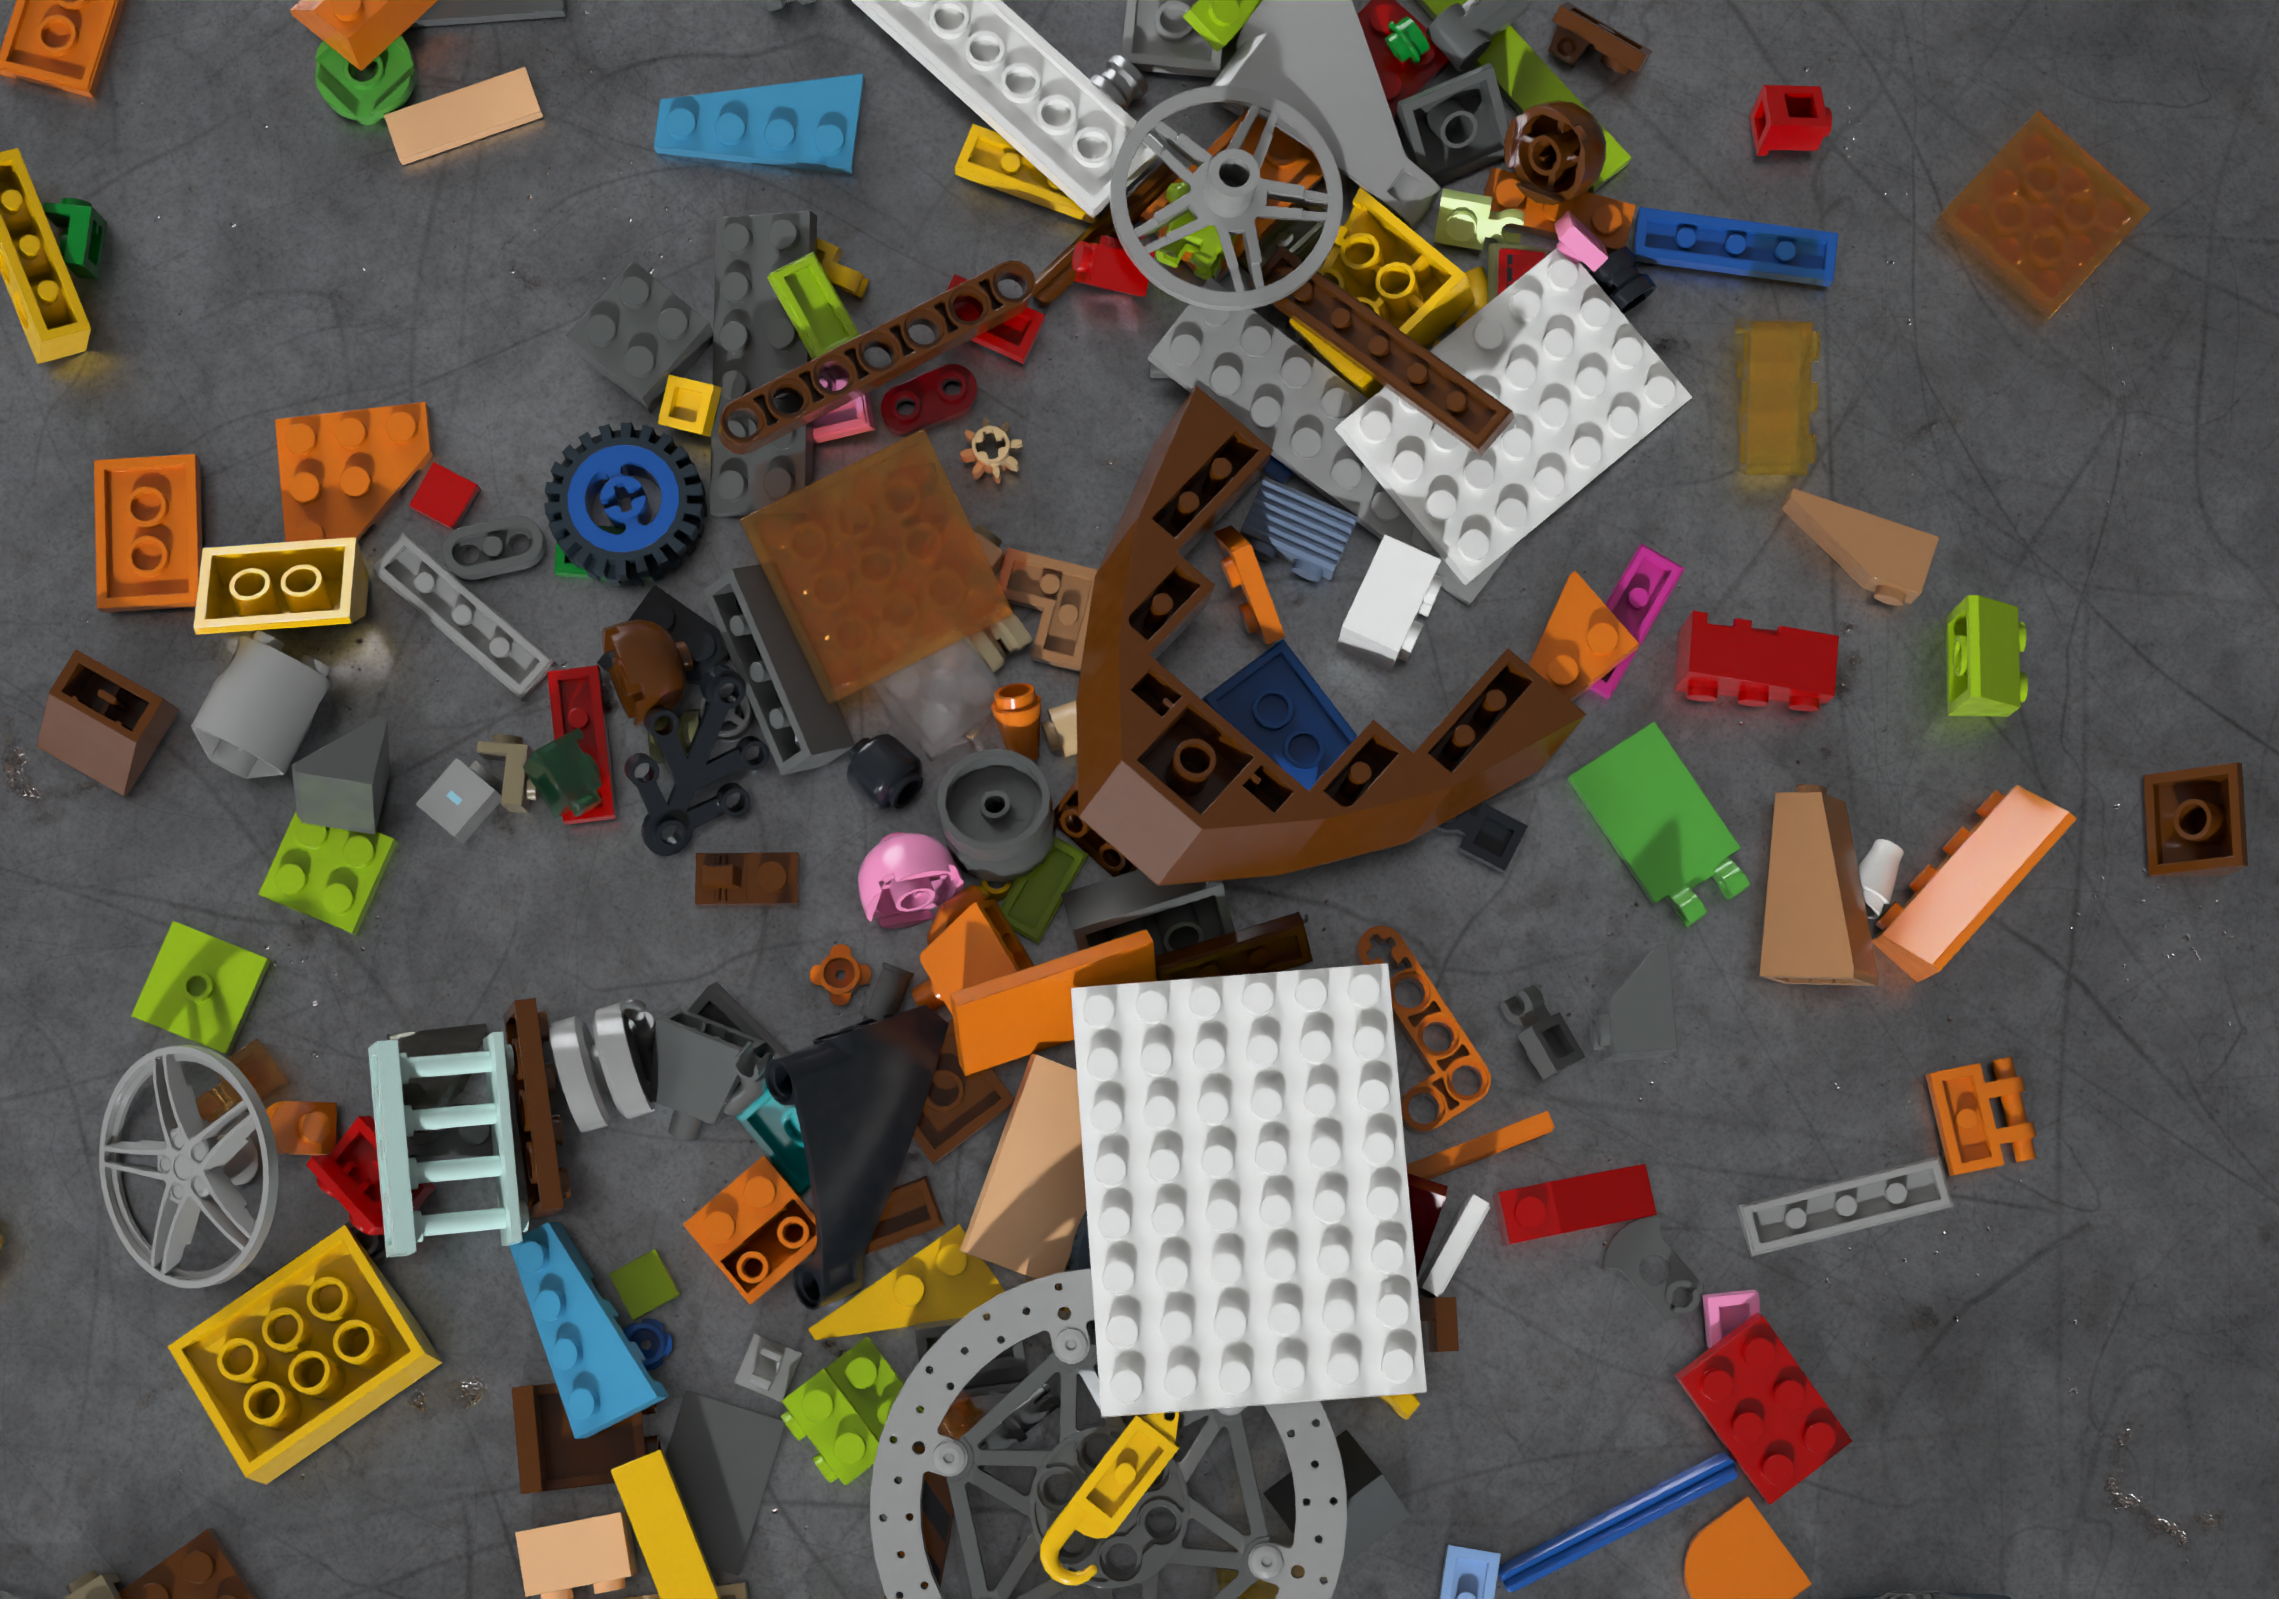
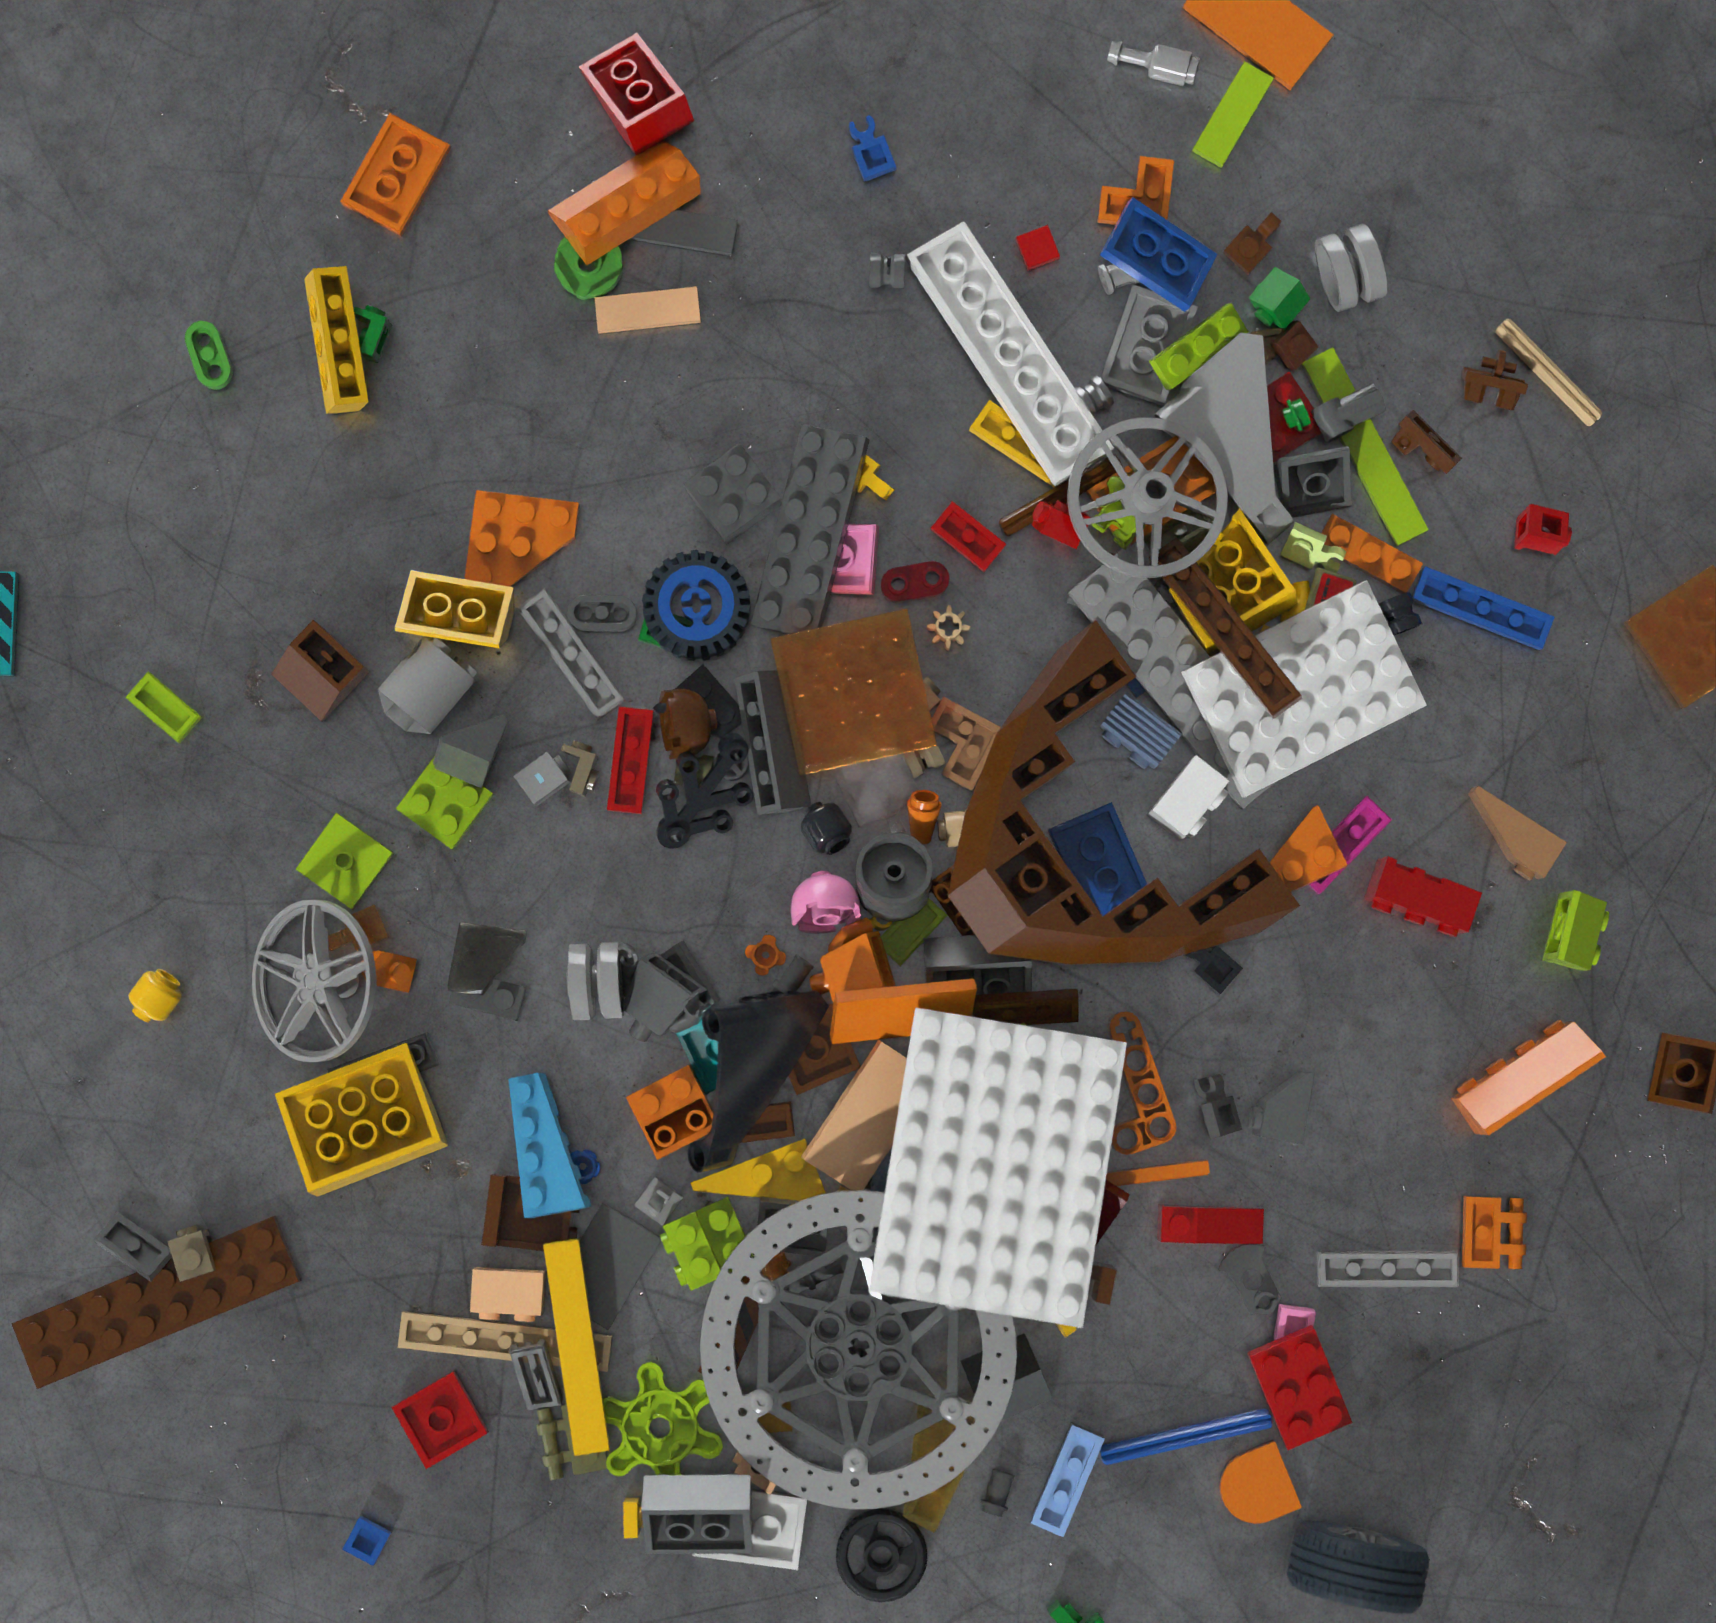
camera: 15 degrees right, 5 degrees up
orange plate [94,454,203,613] -> none
red bracket [306,1116,436,1236] -> none
light aqua fence [368,1031,529,1258] -> none
red tile [409,462,481,531] -> none
reddish brown plate [503,998,571,1220] -> none
clear green brick [523,728,603,819] -> none
lime tile [609,1249,681,1321] -> none
dark azure wing [654,73,865,174] -> none
yellow tile [657,375,722,437] -> none
reddish brown hinge [695,852,800,906] -> none
reddish brown beam [718,260,1036,455] -> none
lime tile [767,251,860,360] -> none
yellow plate [1040,1412,1180,1585] -> none
orange wing [1213,525,1286,645] -> none
white tile [1417,1194,1490,1298] -> none
reddish brown cylinder [1504,100,1606,206] -> none
bright pink plate [1554,210,1608,272] -> none
bright green tile [1568,721,1750,928] -> none
clear yellow wedge [1735,318,1820,476] -> none
medium nougat slope [1759,784,1878,986] -> none
white cone [1858,839,1904,919] -> none

